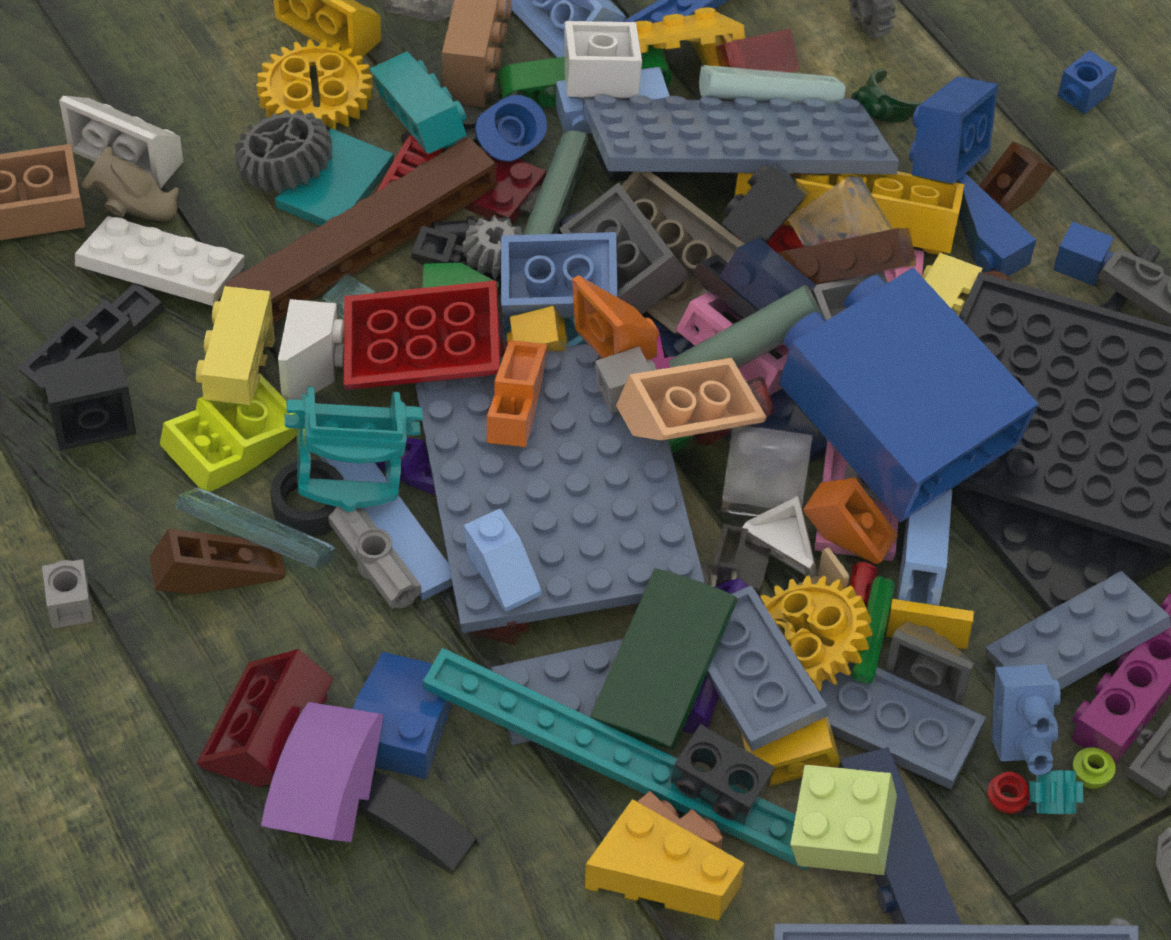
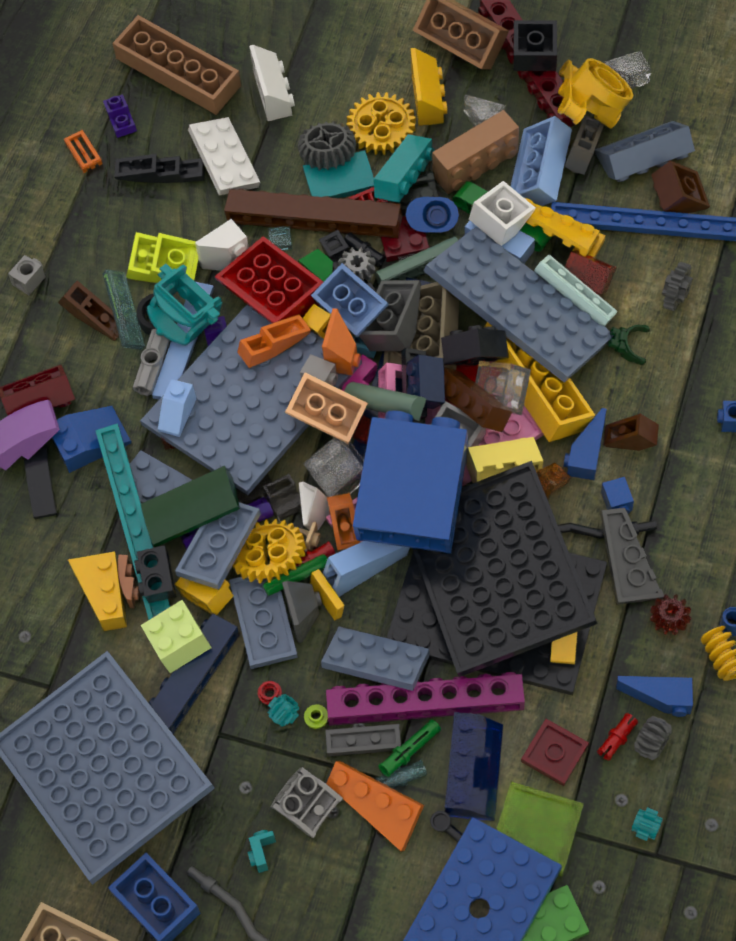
camera: 55 degrees right, 10 degrees up
black brick [40,350,137,451] -> none
dark tan animal [81,146,179,222] -> none
light yellow wedge [196,286,275,405] -> none
blue brick [909,76,998,184] -> none
medium blue brick [991,664,1061,775] -> none

